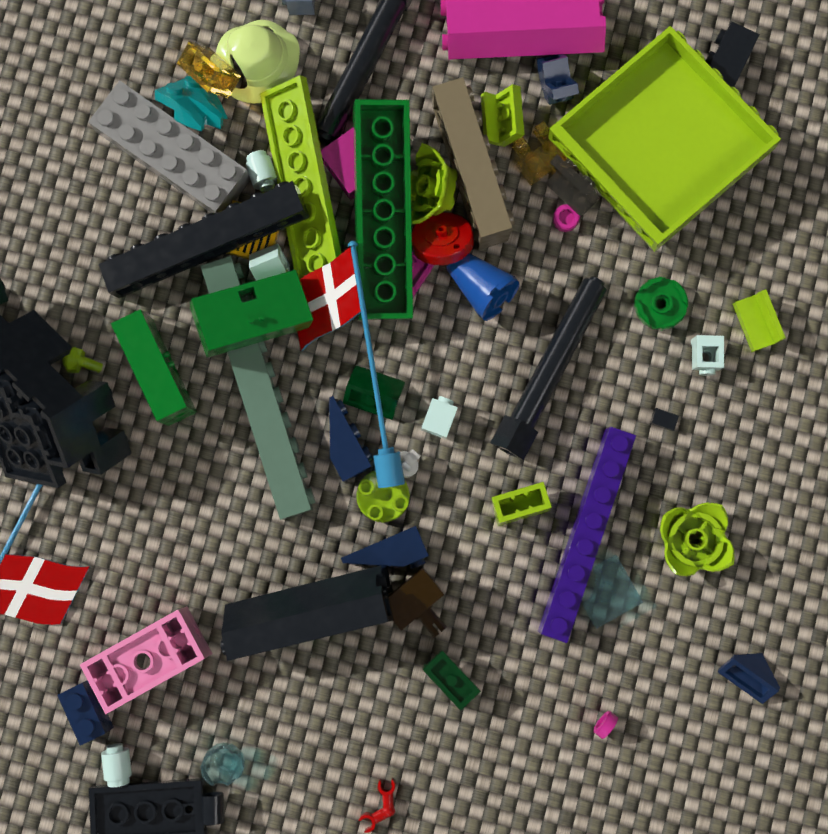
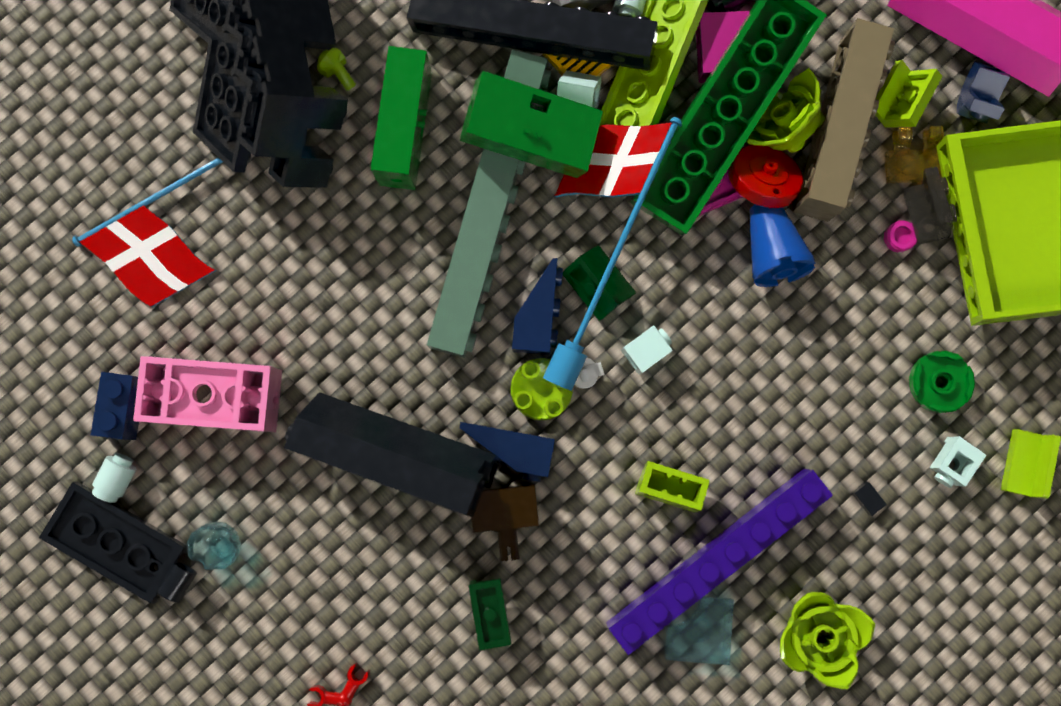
camera: 30 degrees right, 0 degrees up
black brick [490,277,607,460] -> none

